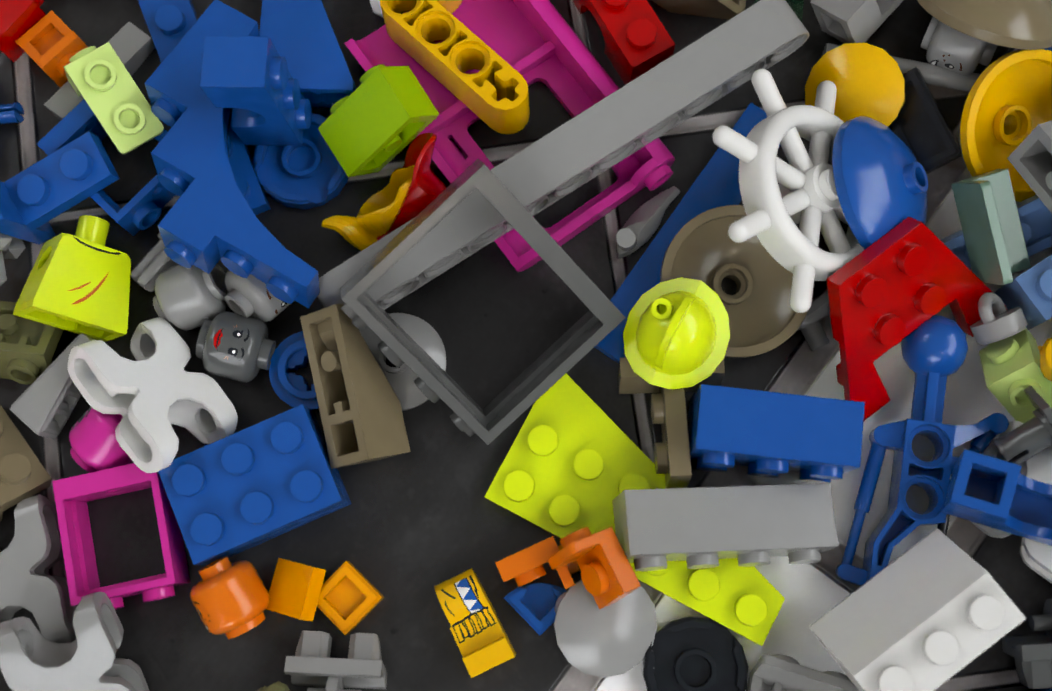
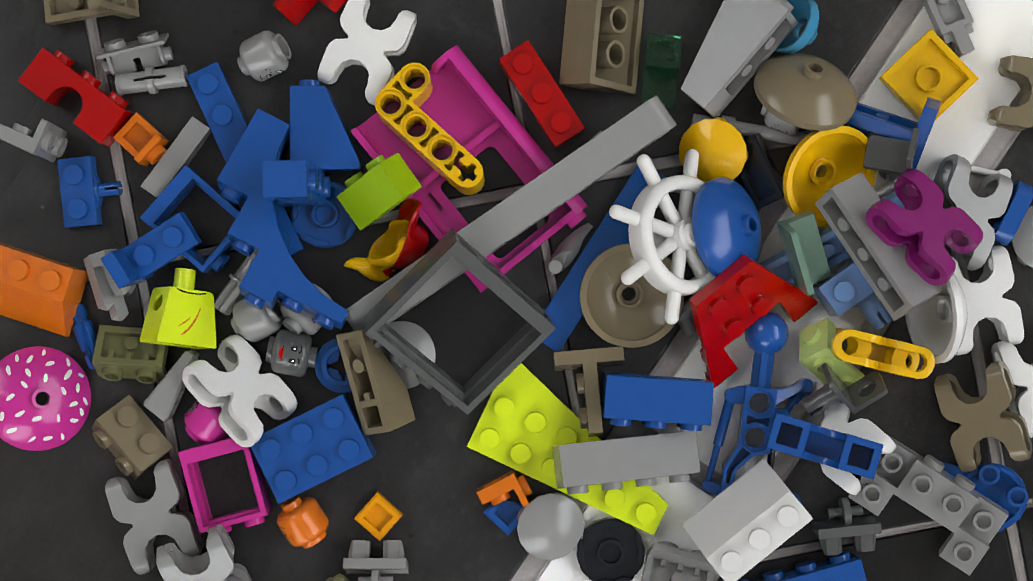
camera: 10 degrees left, 10 degrees up
yellowish green bracket [64,42,164,155] -> none
light orange tile [266,558,326,622] -> none
yellow leg [434,568,516,678] -> none
orange bracket [548,527,641,610] -> none
neon yellow helmet [623,277,730,390] -> none
light grey tile [970,292,1028,345] -> none

